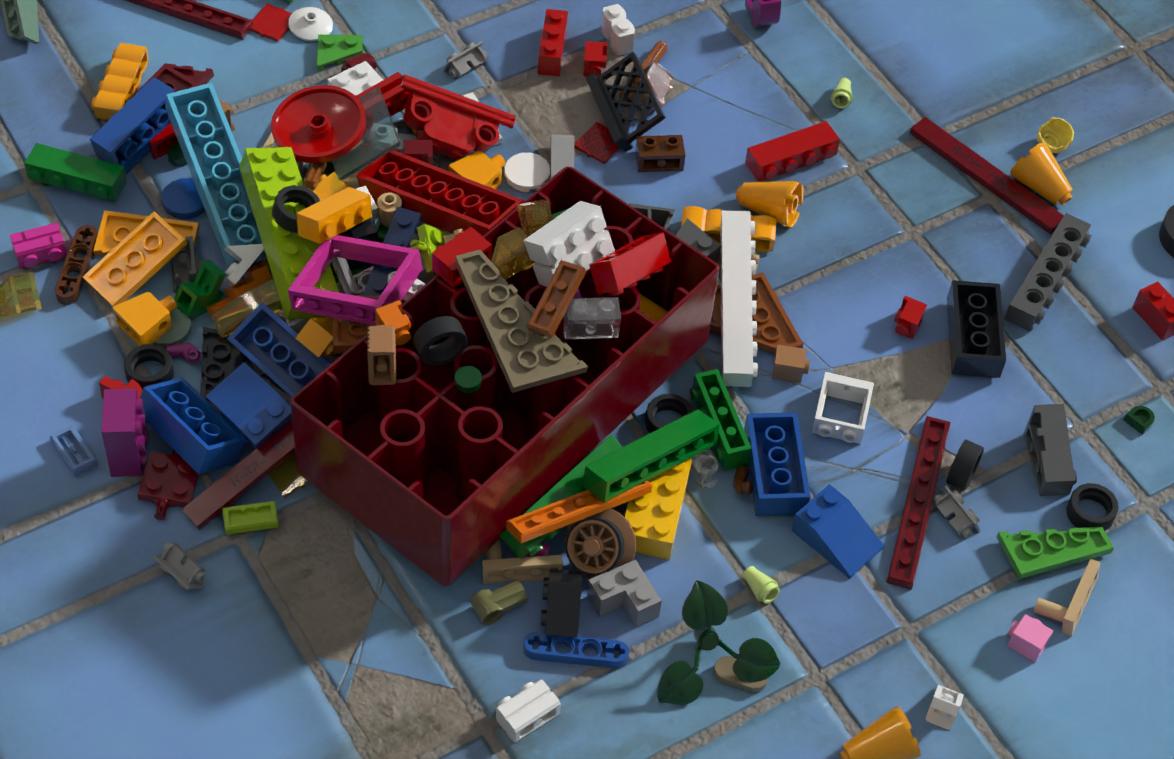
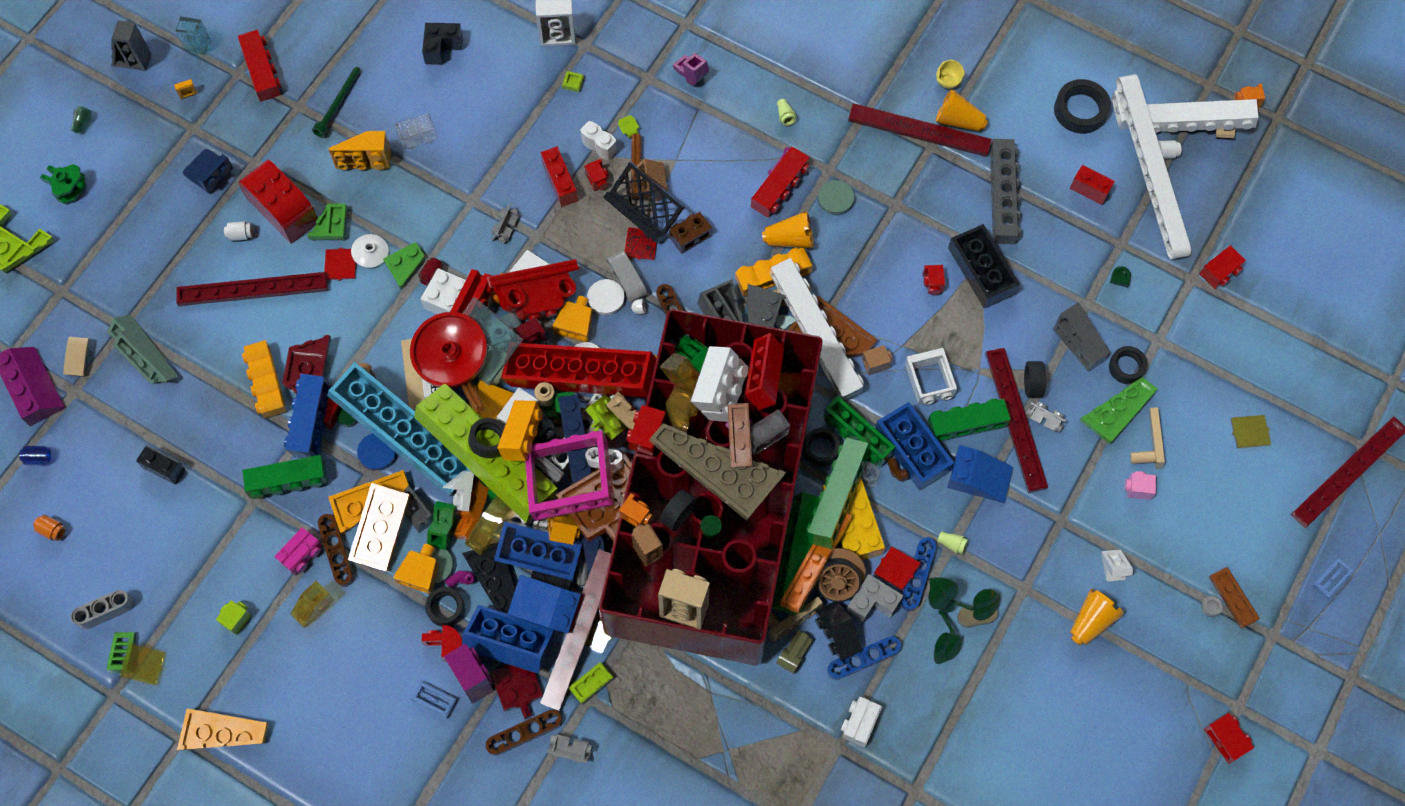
camera: 25 degrees left, 15 degrees up
none -> reddish brown beam [485,710,562,756]
none -> lime piece [618,115,639,138]
none -> tan brick [658,569,710,630]
none -> sand green tile [818,180,854,215]
none -> red piece [874,547,921,590]
none -> blue beam [901,537,936,612]
none -> green brick [927,398,1010,442]

